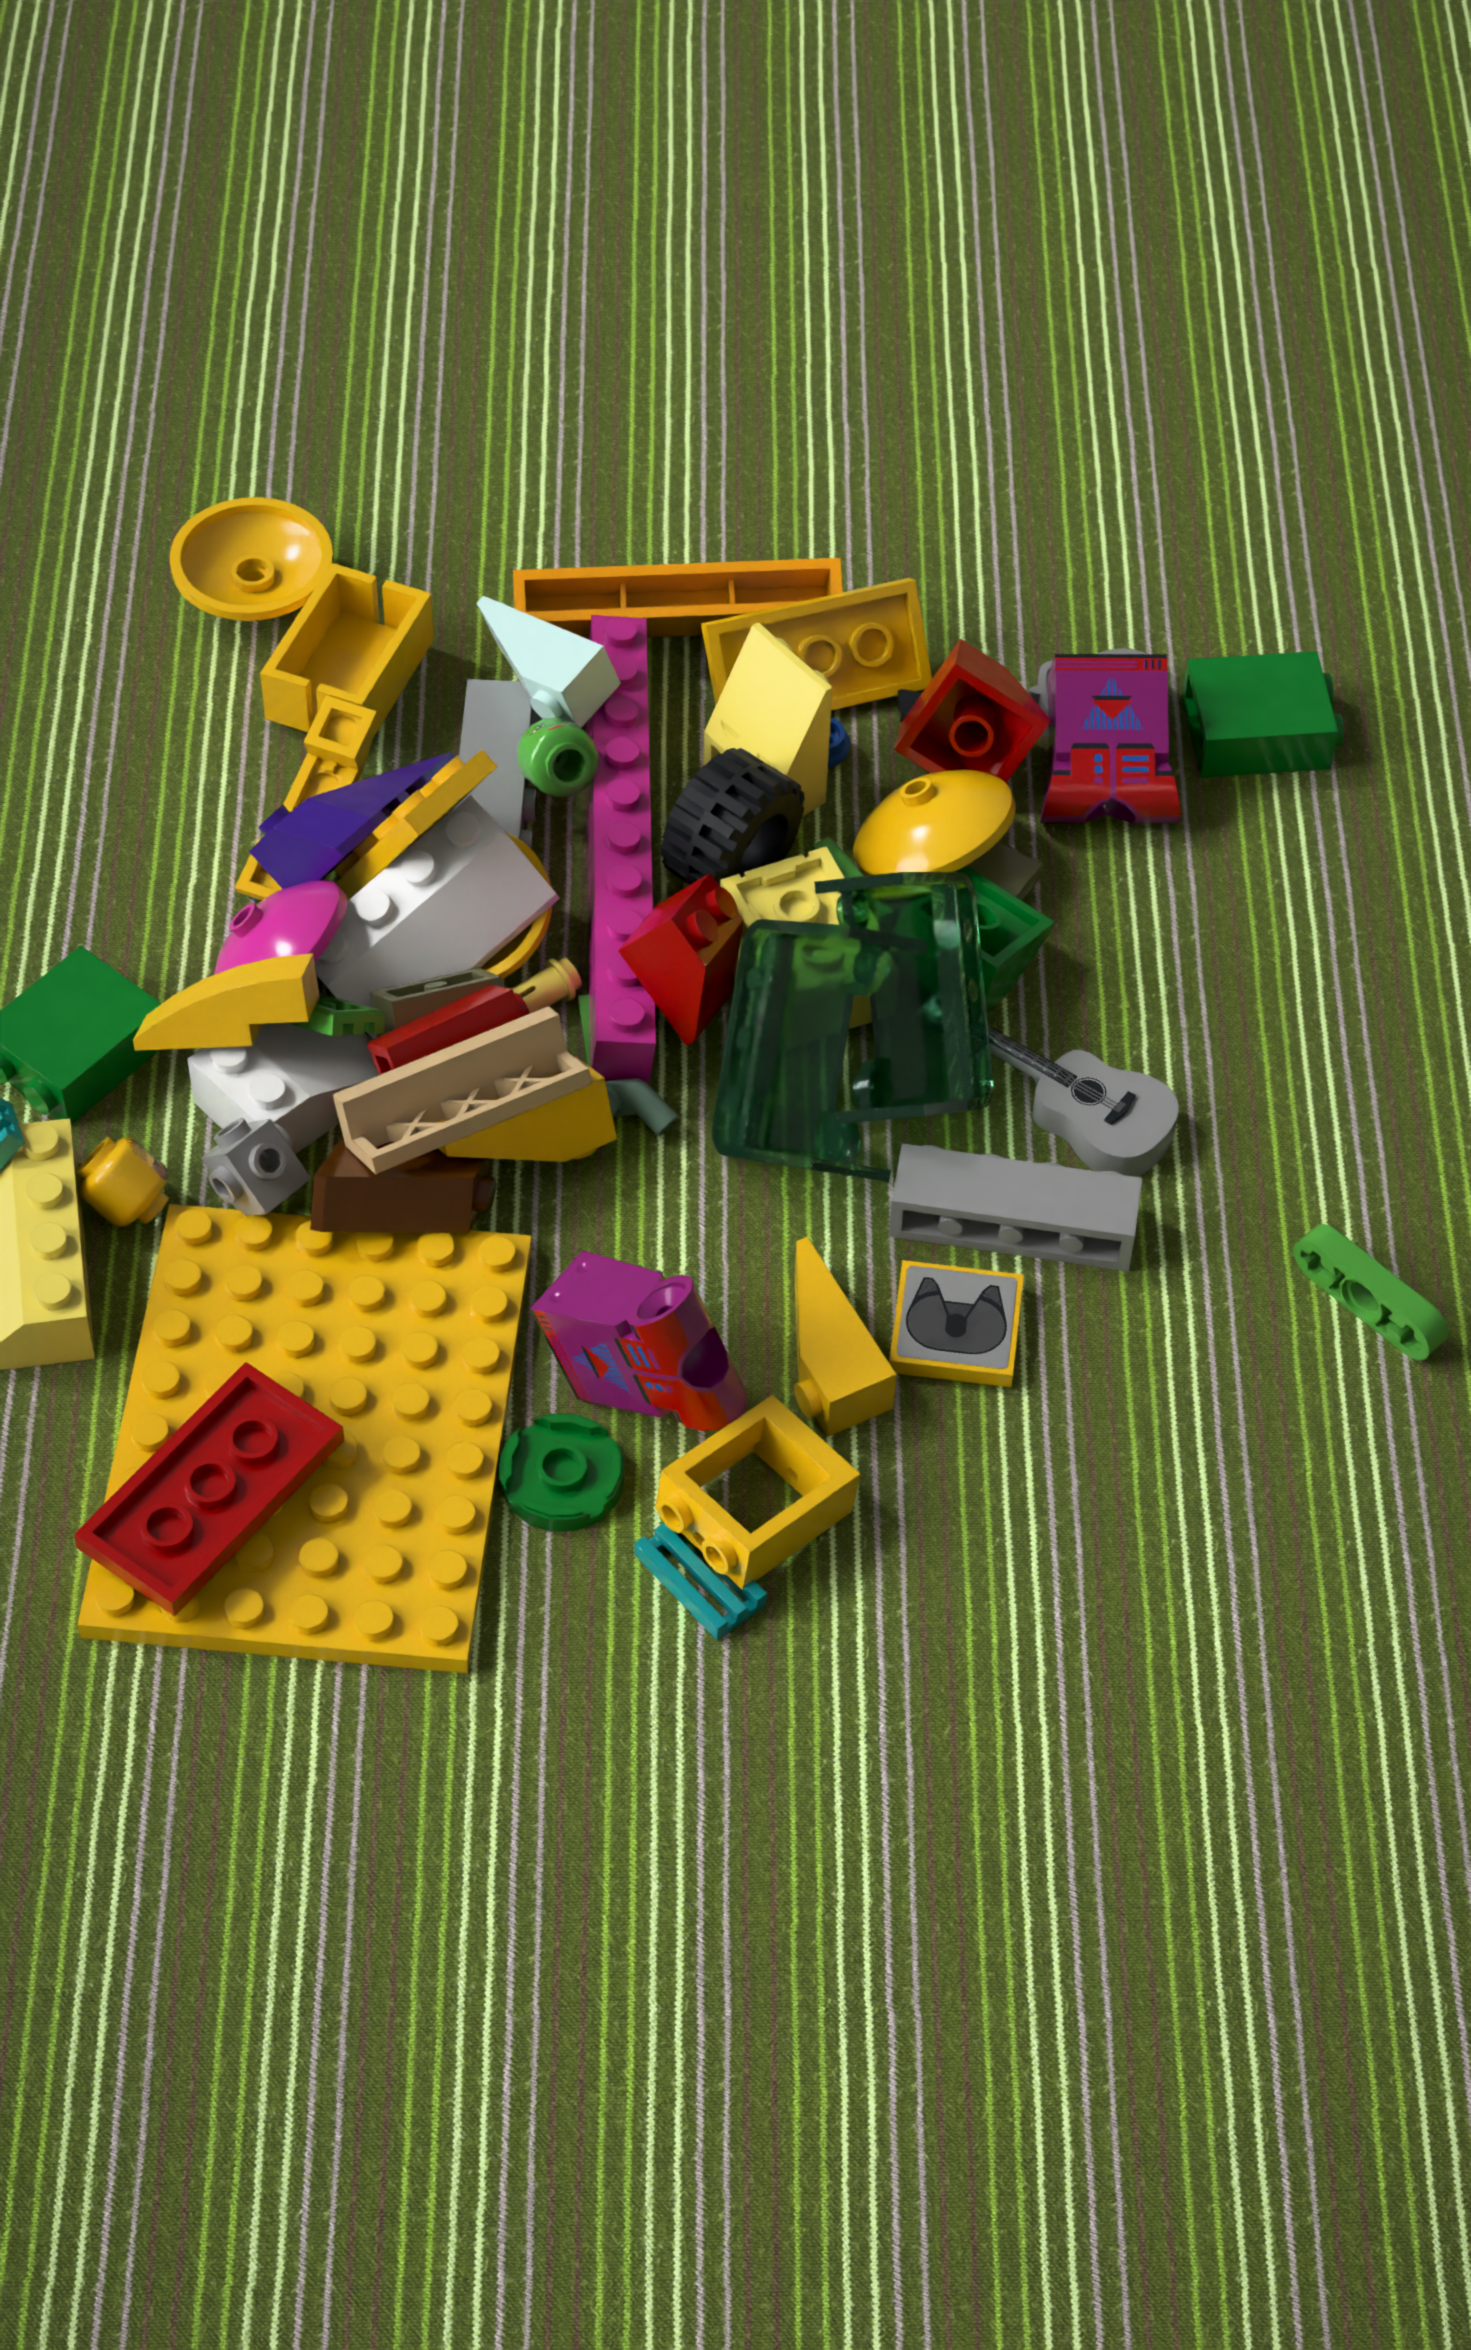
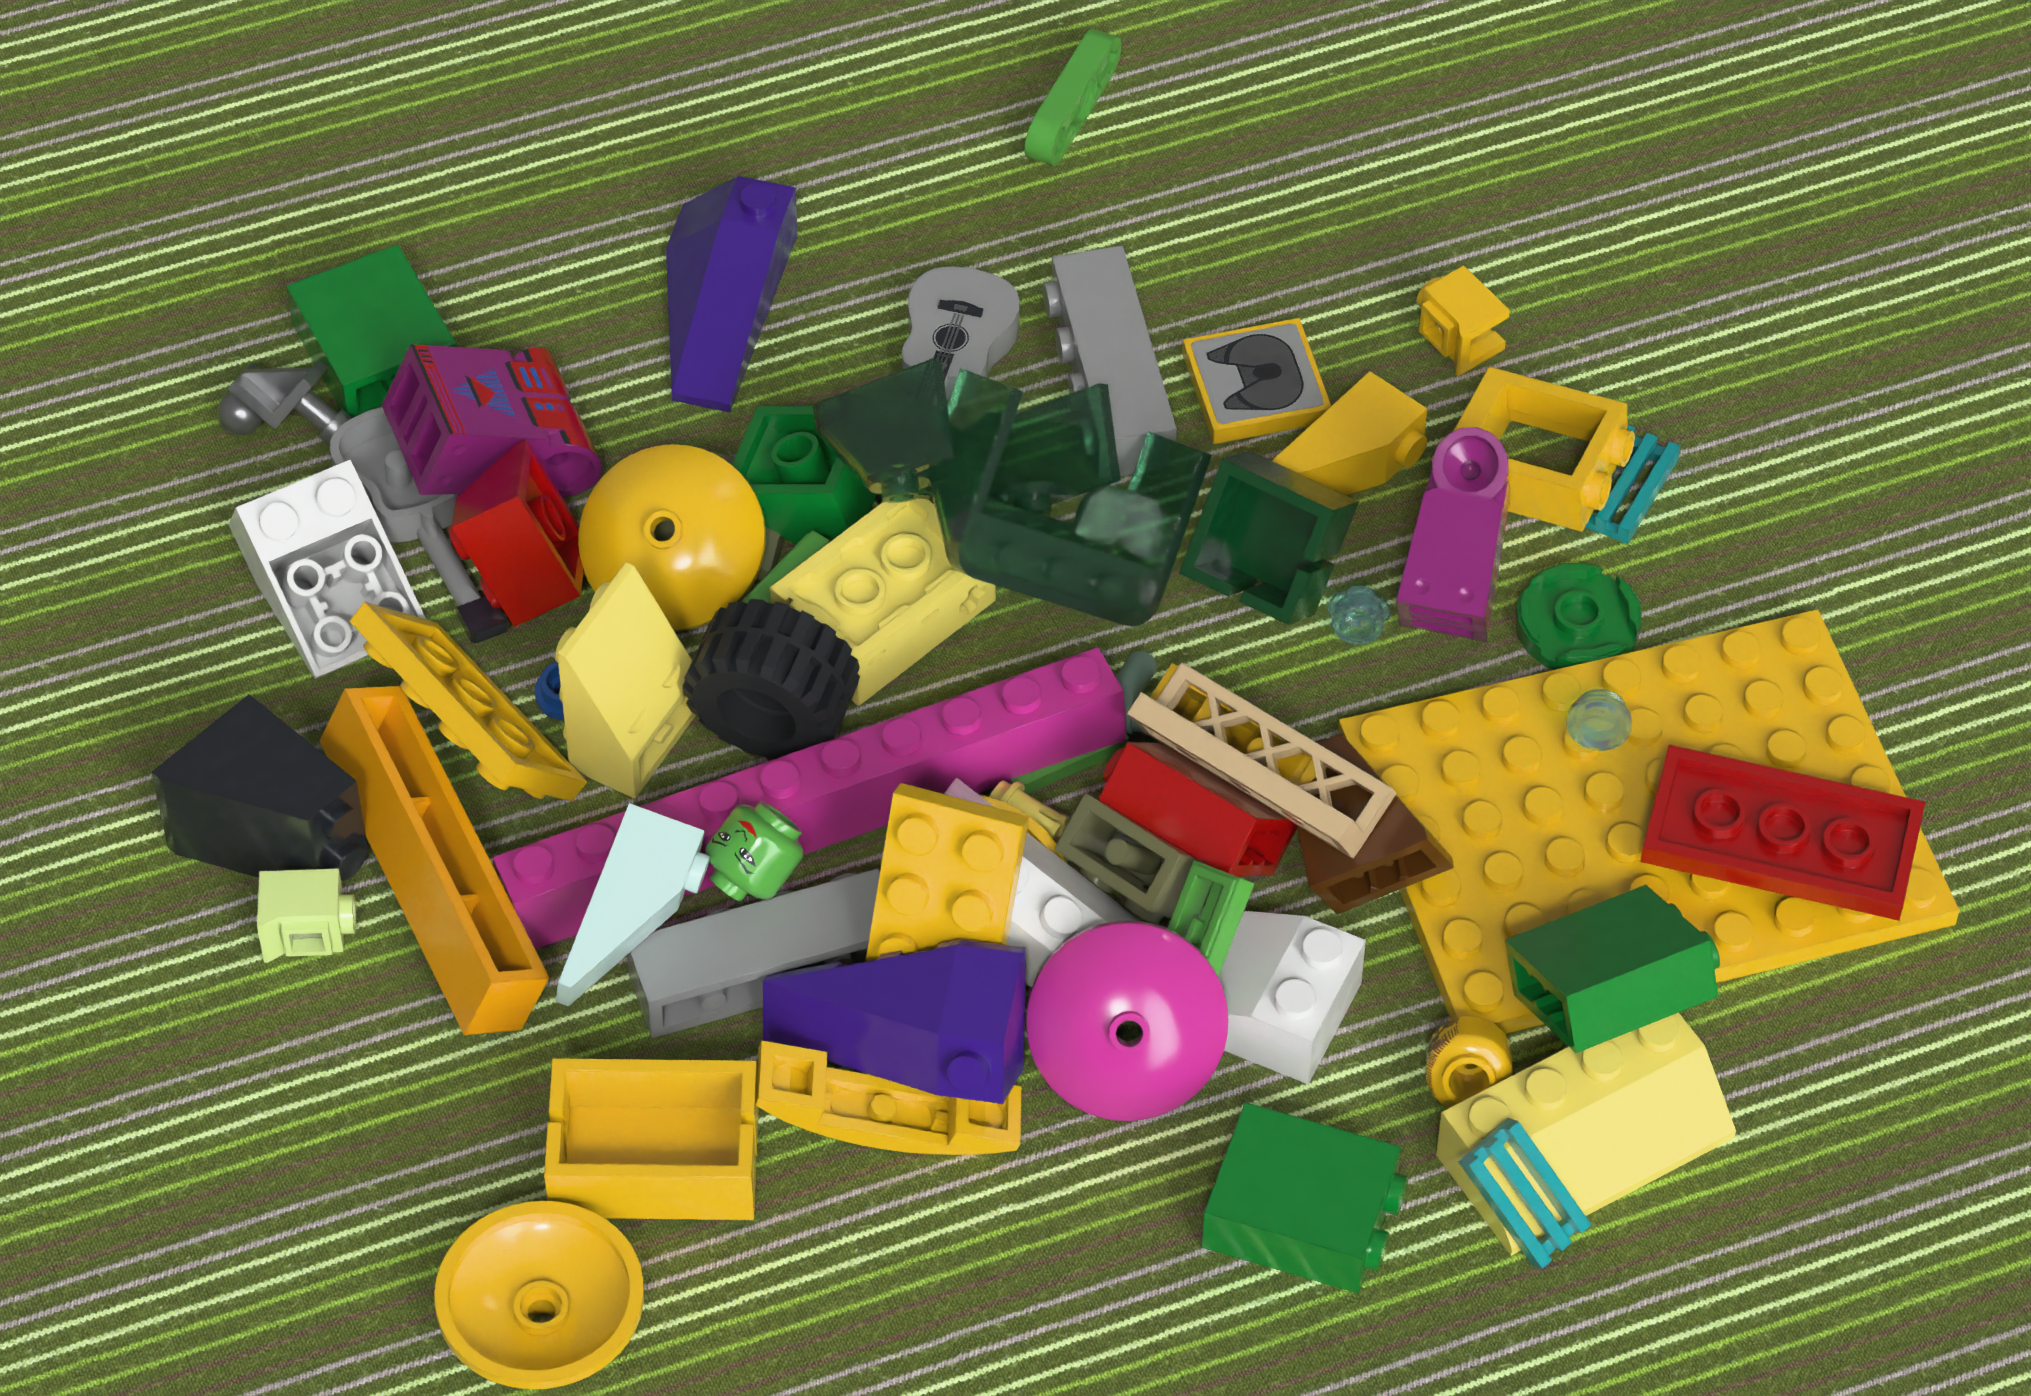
camera: 110 degrees left, 0 degrees up
yellow slope [133,953,319,1051] -> none
light grey brick [201,1118,311,1216] -> none
red slope [618,873,744,1046] -> none
none -> black slope [151,694,369,881]
none -> flat silver piece [217,360,351,445]
none -> white slope [229,460,426,679]
none -> yellowish green window [257,869,356,963]
none -> dark purple wedge [666,176,798,413]
none -> dark green piece [1179,451,1359,625]
none -> yellow window [1416,265,1510,377]
none -> green brick [1505,885,1720,1053]
none -> clear light blue plate [1566,689,1632,751]

